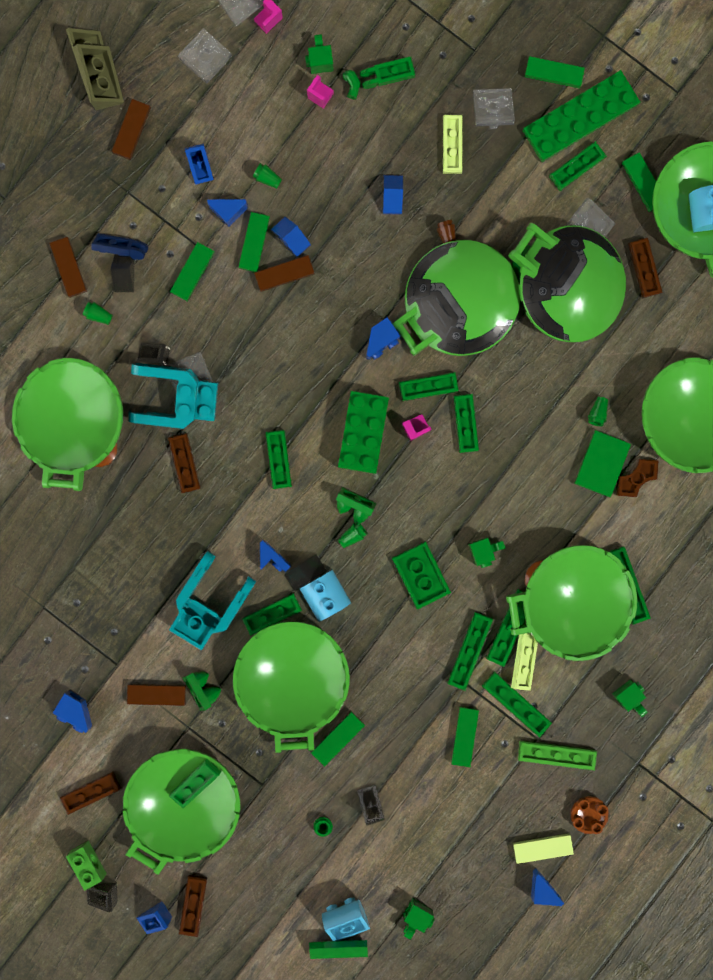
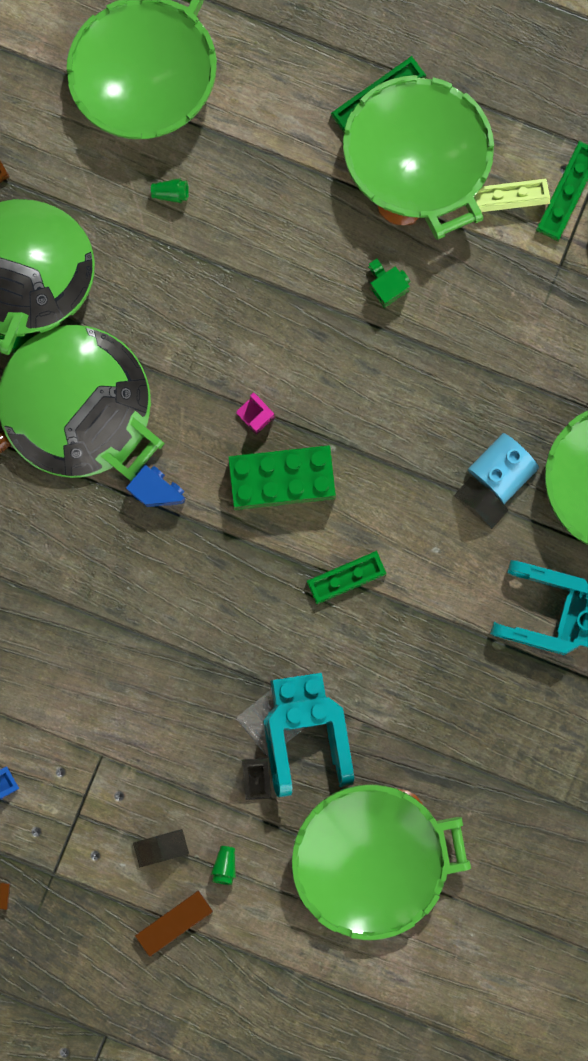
camera: 105 degrees left, 5 degrees down
dark blue hinge [91,233,149,260] -> none
reddish brown tile [168,433,201,493] -> none
green tile [170,242,215,302] -> none
blue slope [207,199,248,227] -> none
green tile [238,212,270,272] -> none
green tile [242,593,302,636] -> none
reddish brown tile [254,255,315,292] -> none
blue slope [260,540,292,572] -> none
blue slope [271,217,311,257] -> none
green tile [336,487,376,524] -> none
green cone [338,522,367,548] -> none
green tile [392,541,451,610] -> none
green tile [399,372,459,402] -> none
green tile [447,612,493,691] -> none
green tile [453,394,479,453] -> none
green tile [486,589,525,667] -> none
green tile [574,430,631,498] -> none
green brick [612,680,648,717] -> none
reddish brown tile [616,459,659,497] -> none

